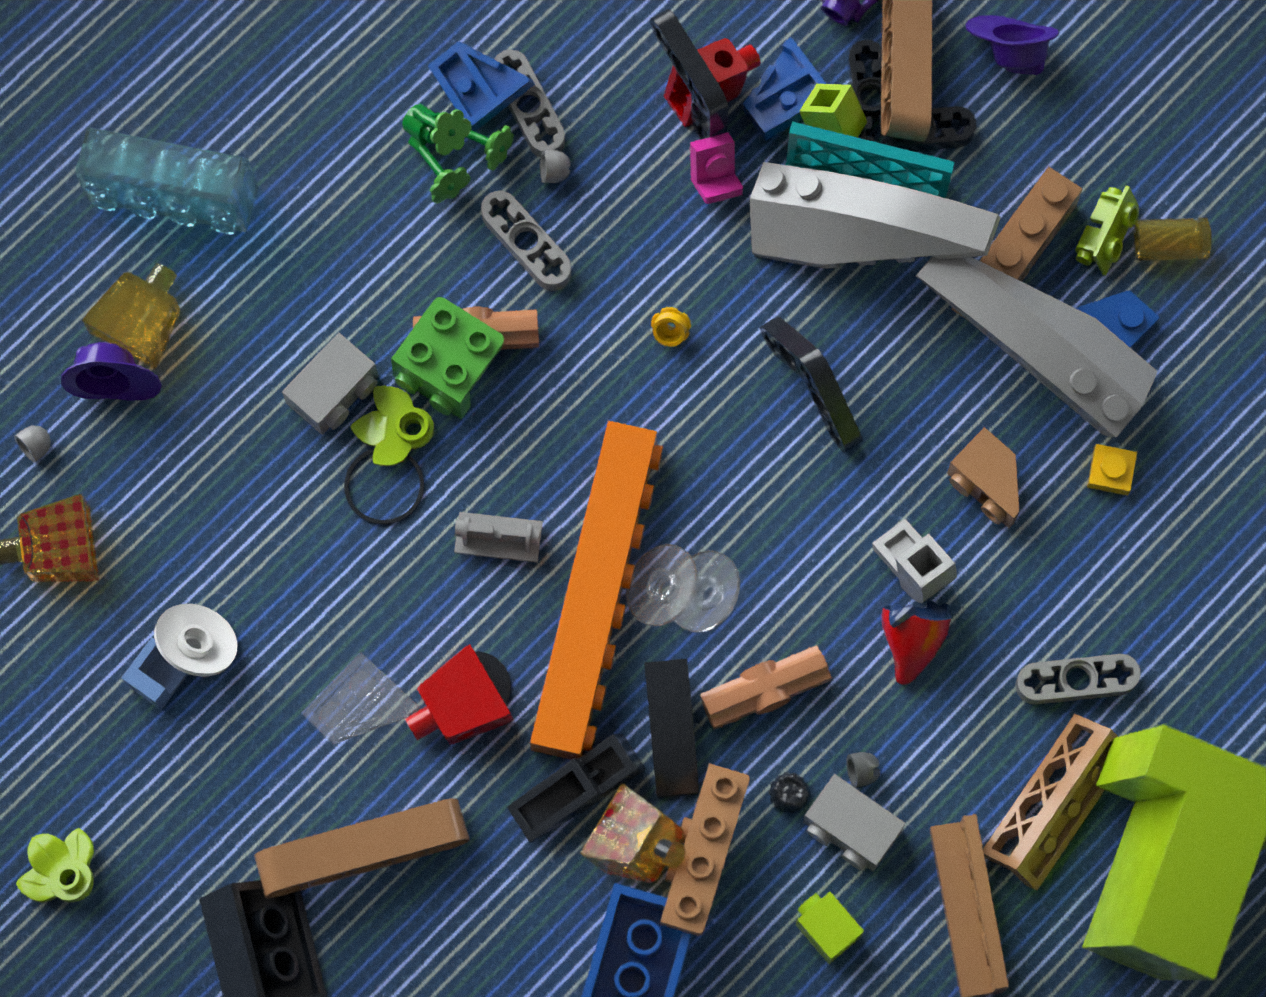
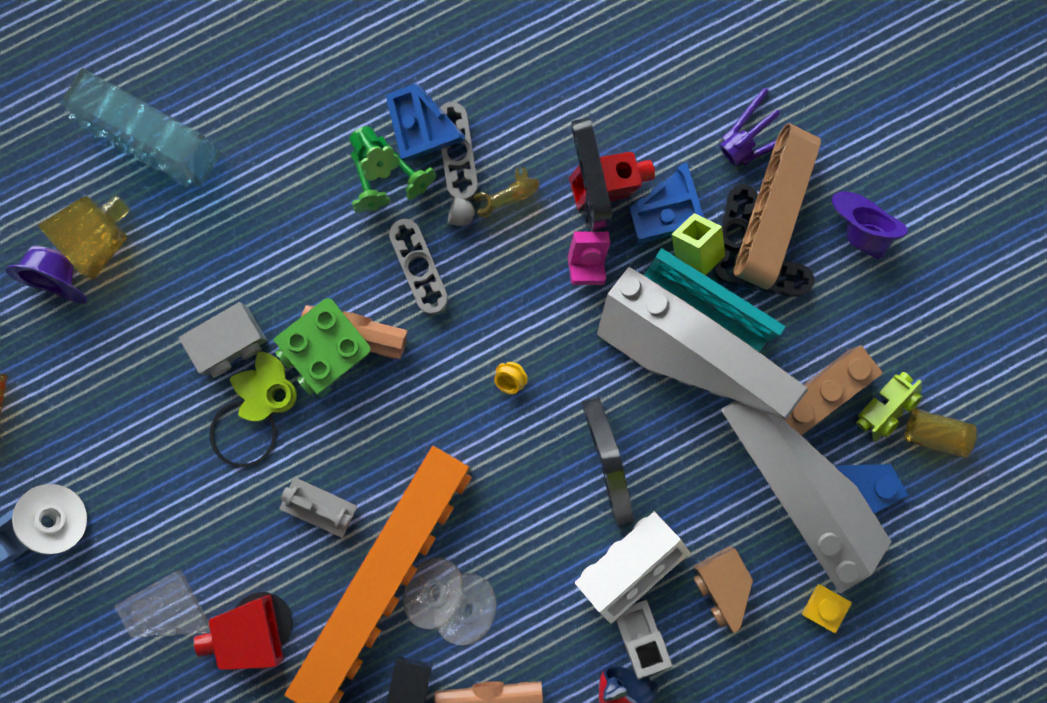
camera: 15 degrees right, 10 degrees up
none -> clear yellow piece [474,166,540,218]
none -> white brick [574,512,690,624]

